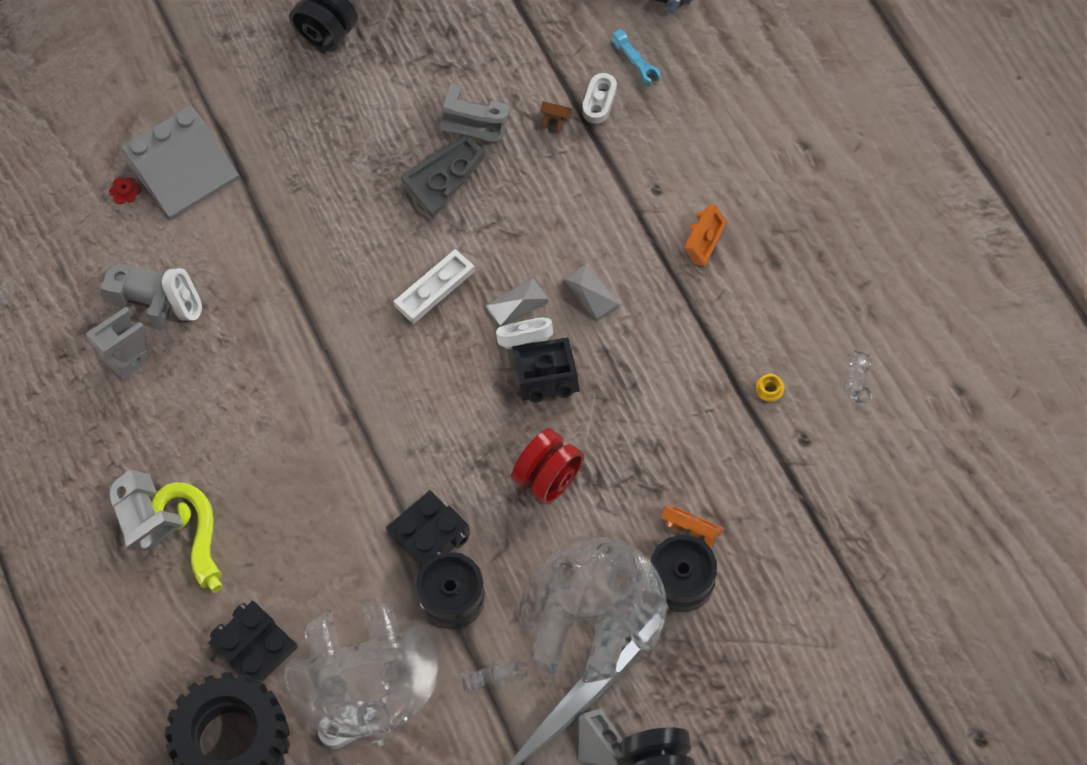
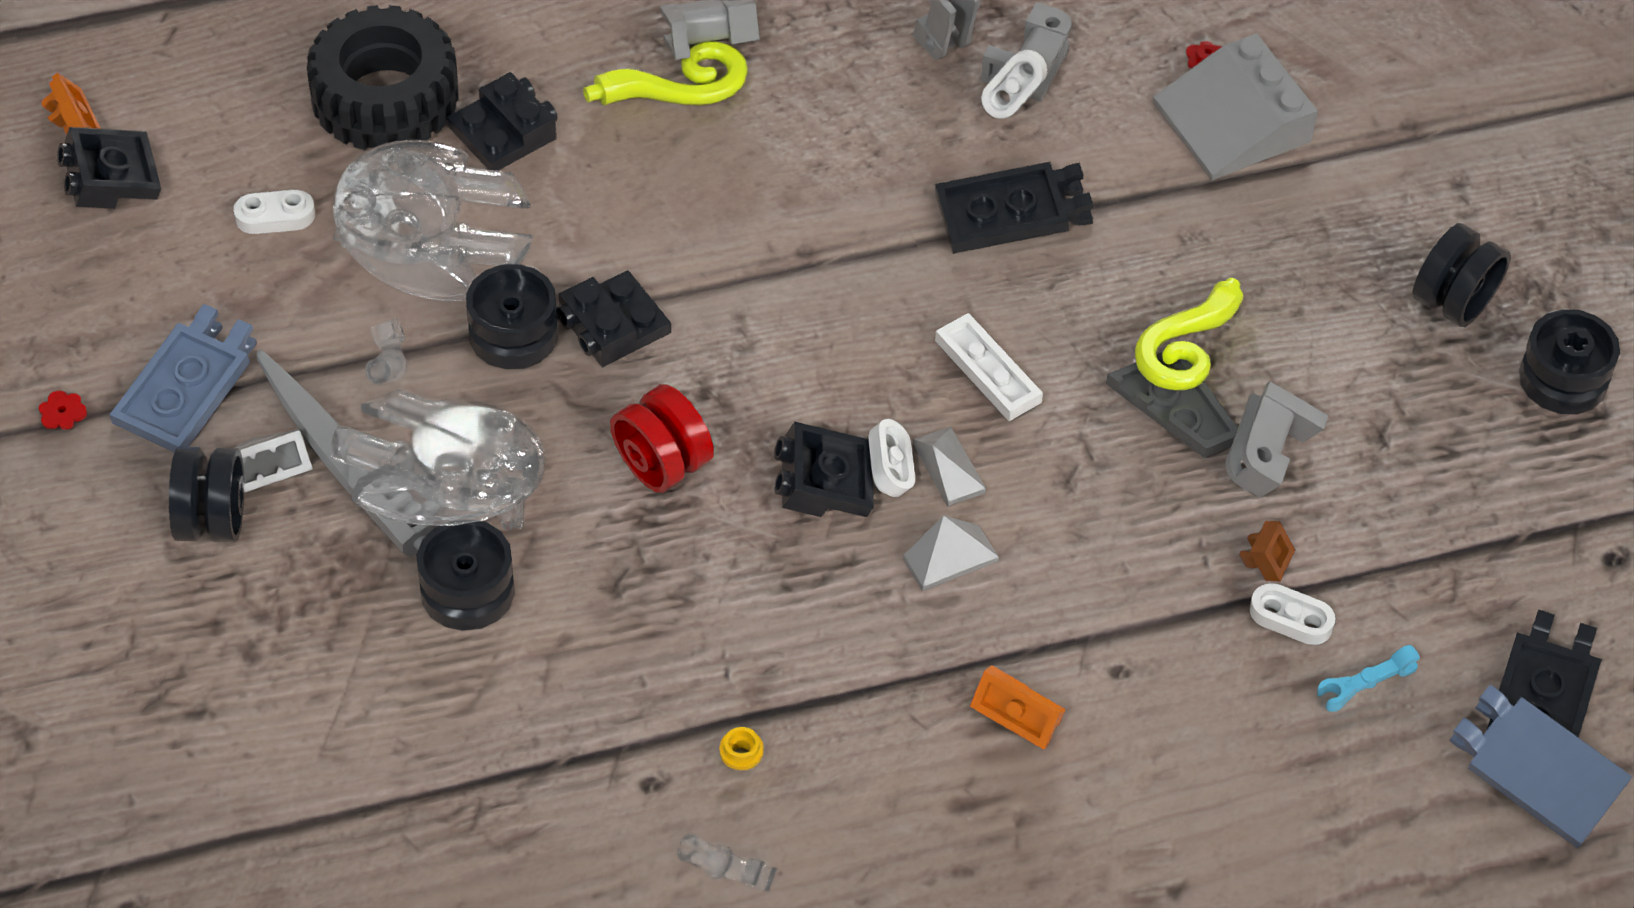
camera: 95 degrees right, 10 degrees down
orange plate [660,504,725,549] -> none
none -> black tile [935,162,1093,254]
none -> neon yellow plant [1135,278,1243,390]

